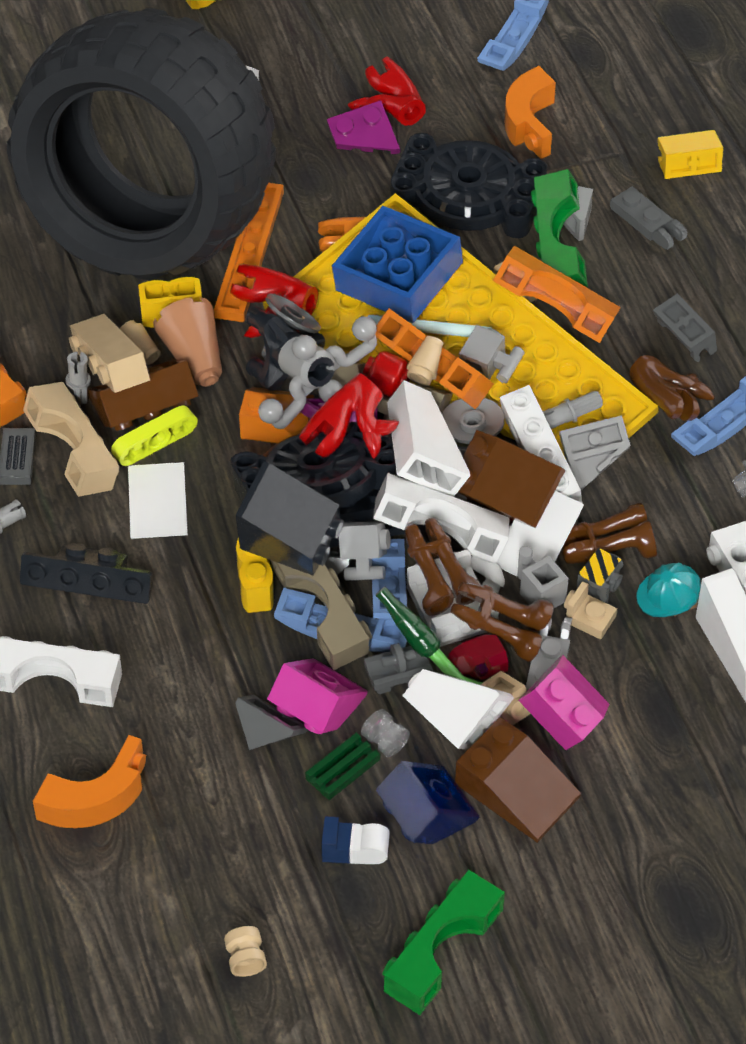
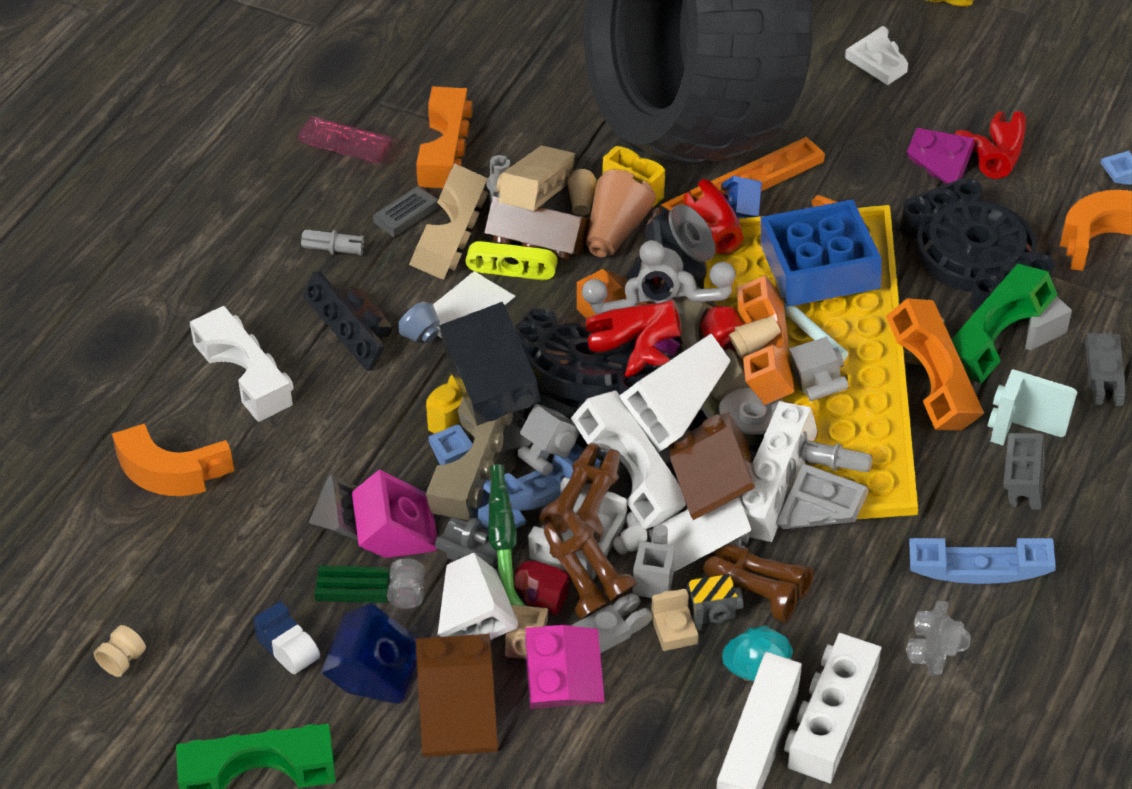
camera: 45 degrees right, 5 degrees down
reddish brown piece [629,355,715,421] -> none
none -> sand blue cone [398,302,440,343]
none -> brick [721,176,762,219]
none -> light aqua bracket [988,369,1077,445]

